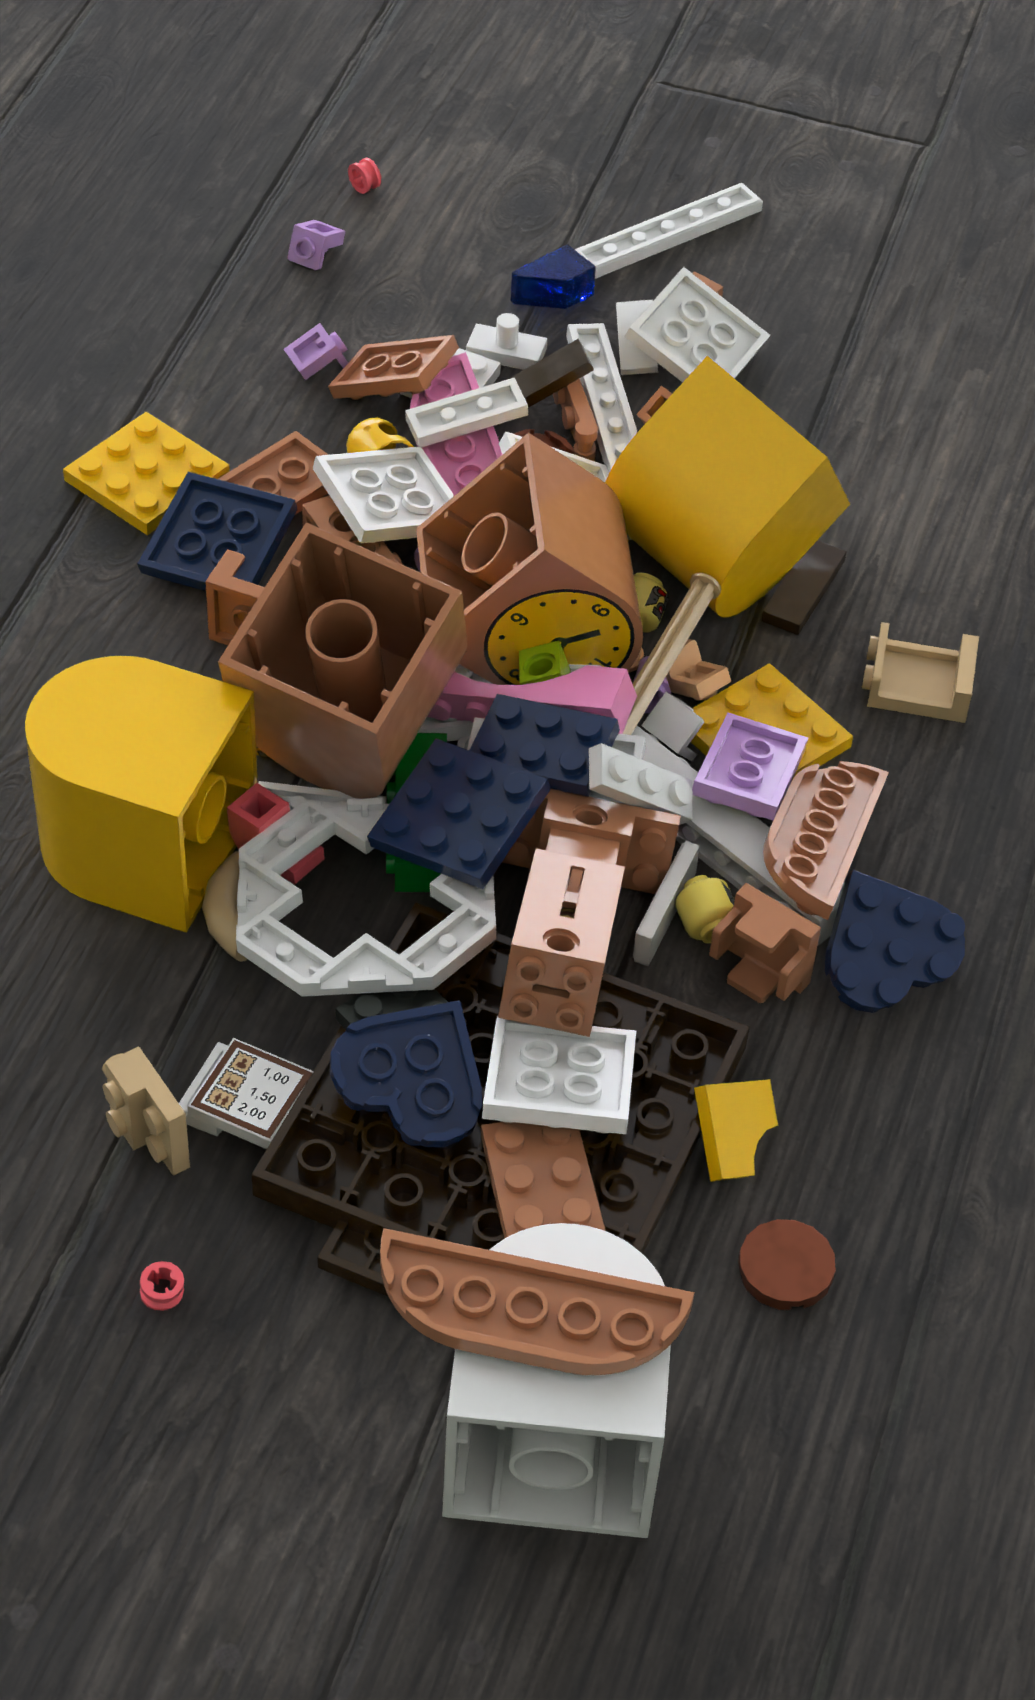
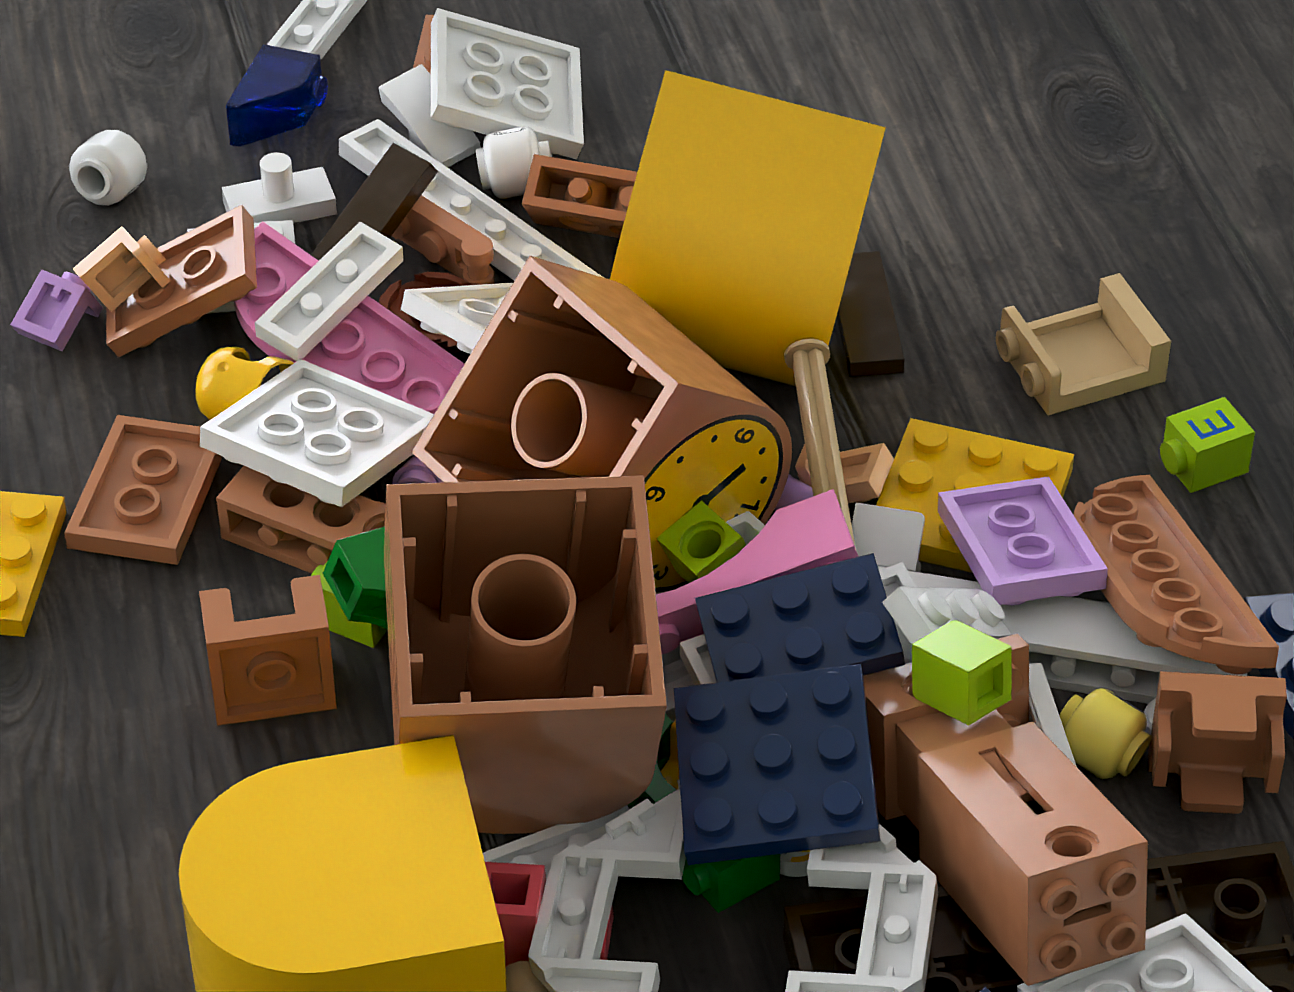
camera: 30 degrees left, 5 degrees down
dark blue plate [137,472,298,591] -> none
none -> white head [69,130,147,206]
none -> light nougat bracket [73,226,170,312]
none -> white head [476,126,552,199]
none -> lime panel [912,620,1012,726]
none -> lime brick [1160,397,1255,493]

